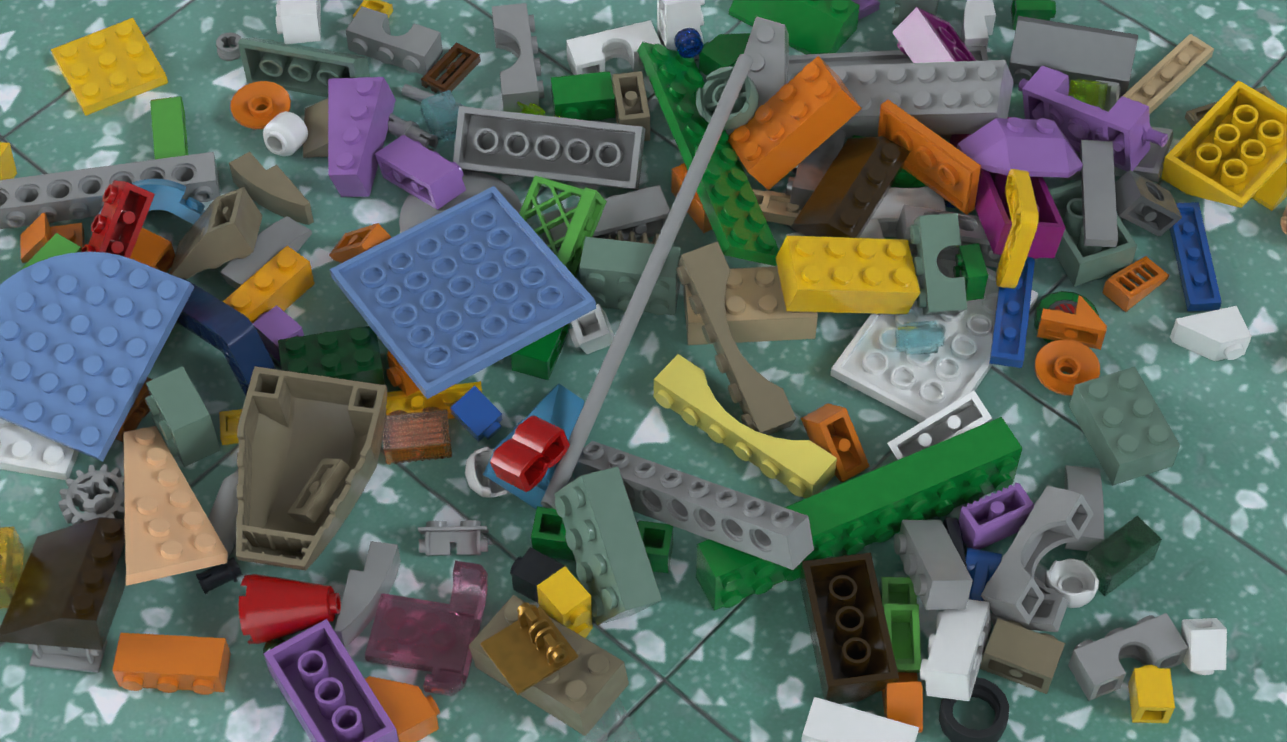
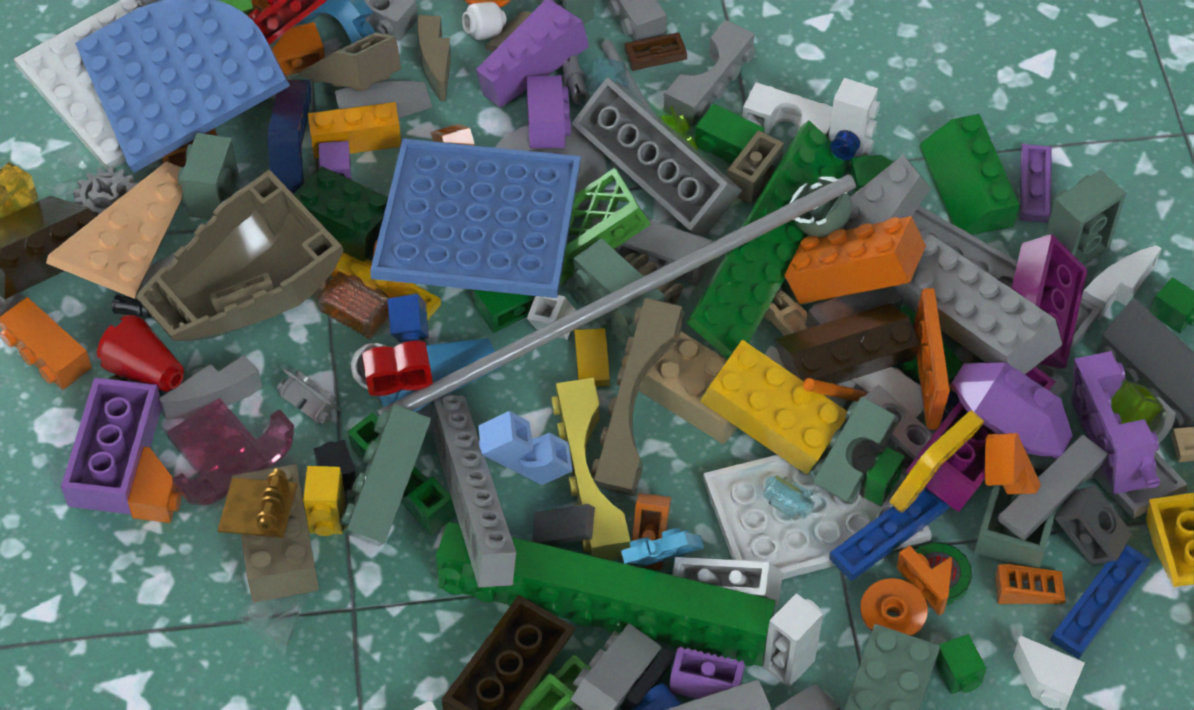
camera: 40 degrees right, 0 degrees up
none -> light blue arch [478,411,573,485]
none -> dark grey tile [532,504,595,545]
none -> yellow tile [574,328,610,387]
none -> medium azure plate [621,528,704,567]
none -> white brick [763,593,823,688]
none -> orange bar [803,378,868,402]
none -> green brick [935,634,987,694]
none -> orange slope [985,433,1041,494]

